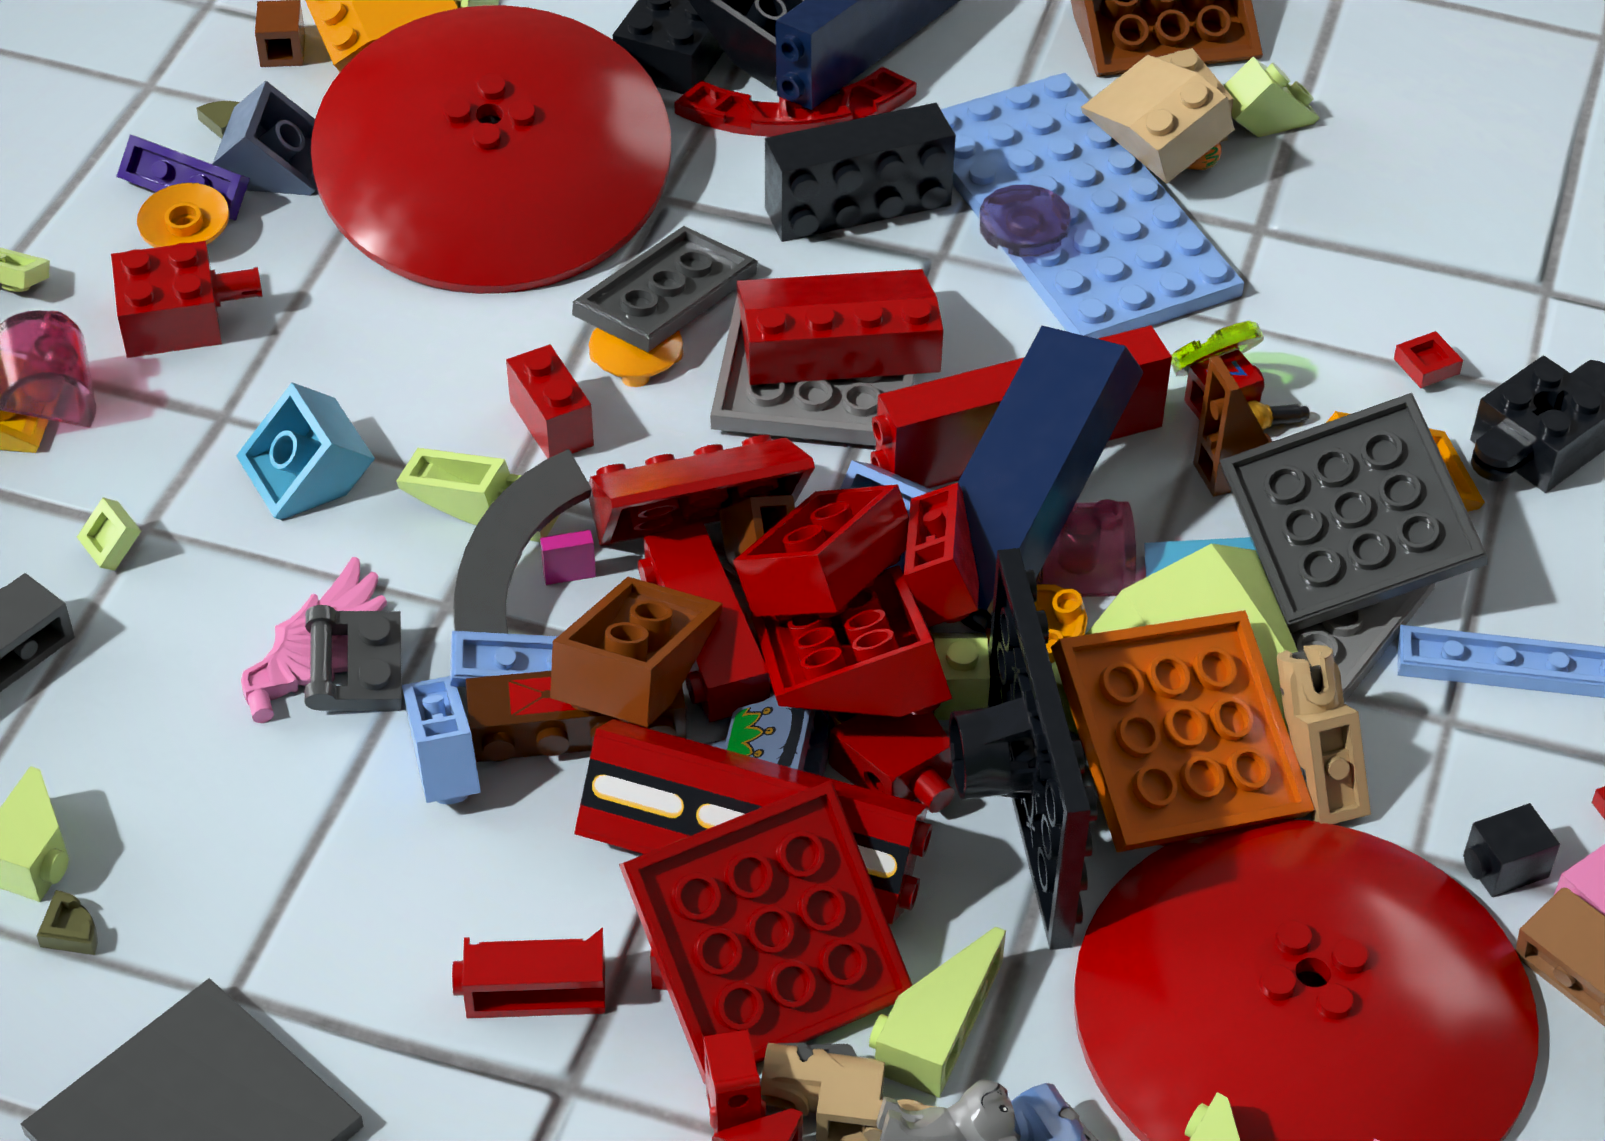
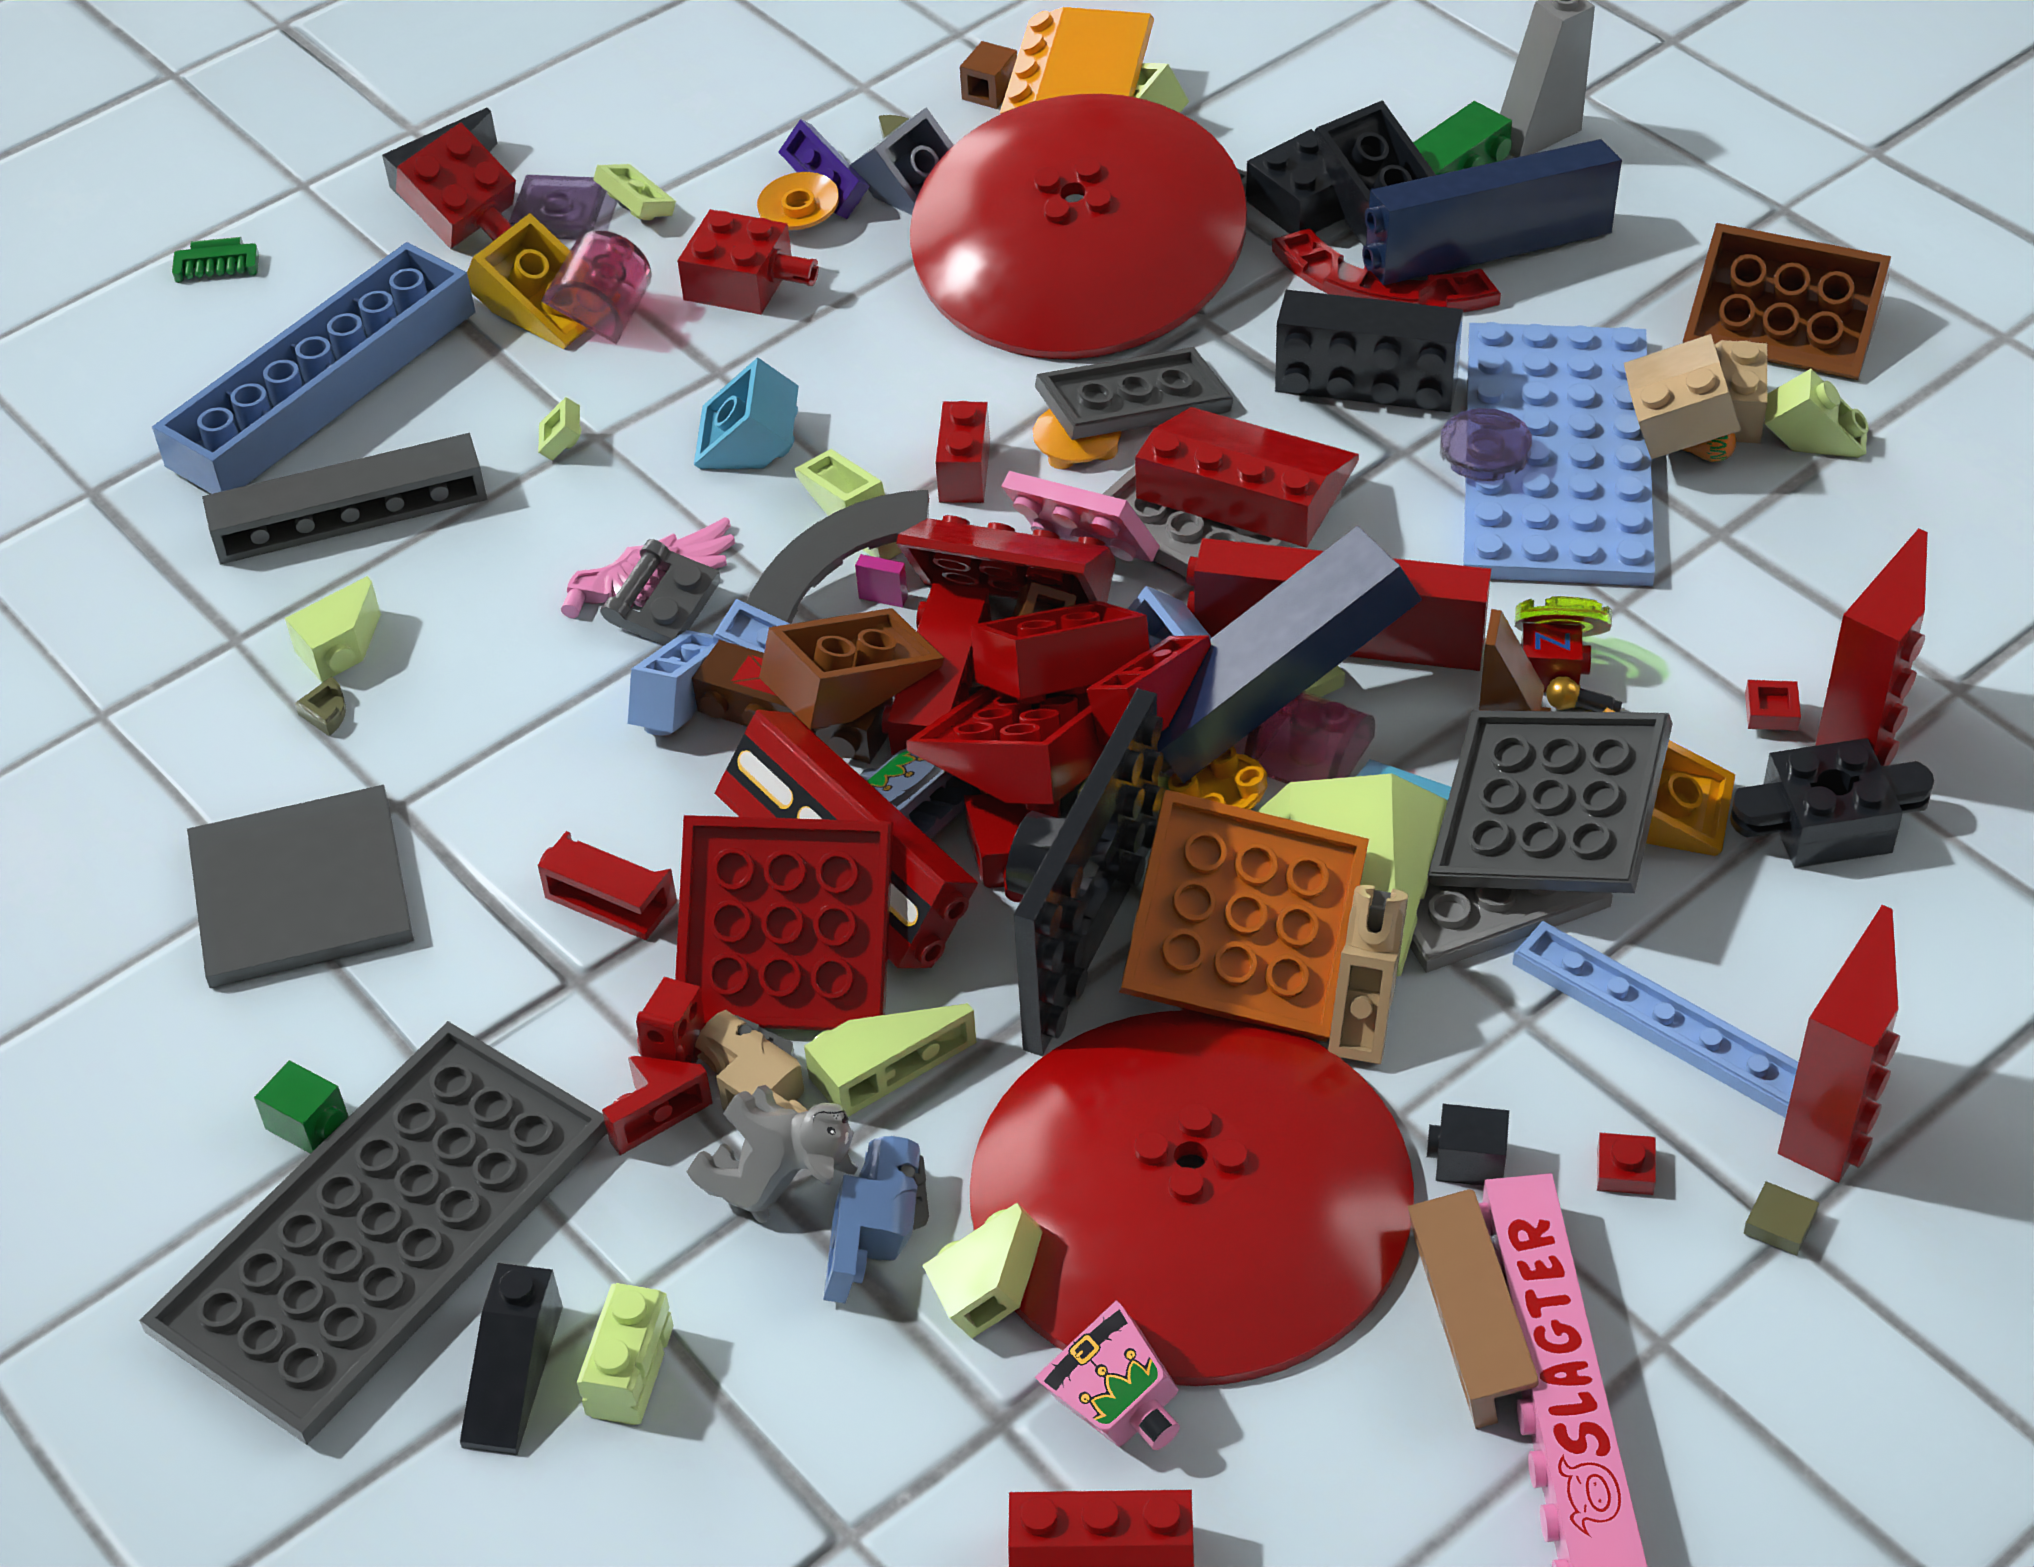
camera: 35 degrees right, 0 degrees up
none -> bright pink plate [1001,471,1160,562]
none -> red slope [1815,528,1928,766]

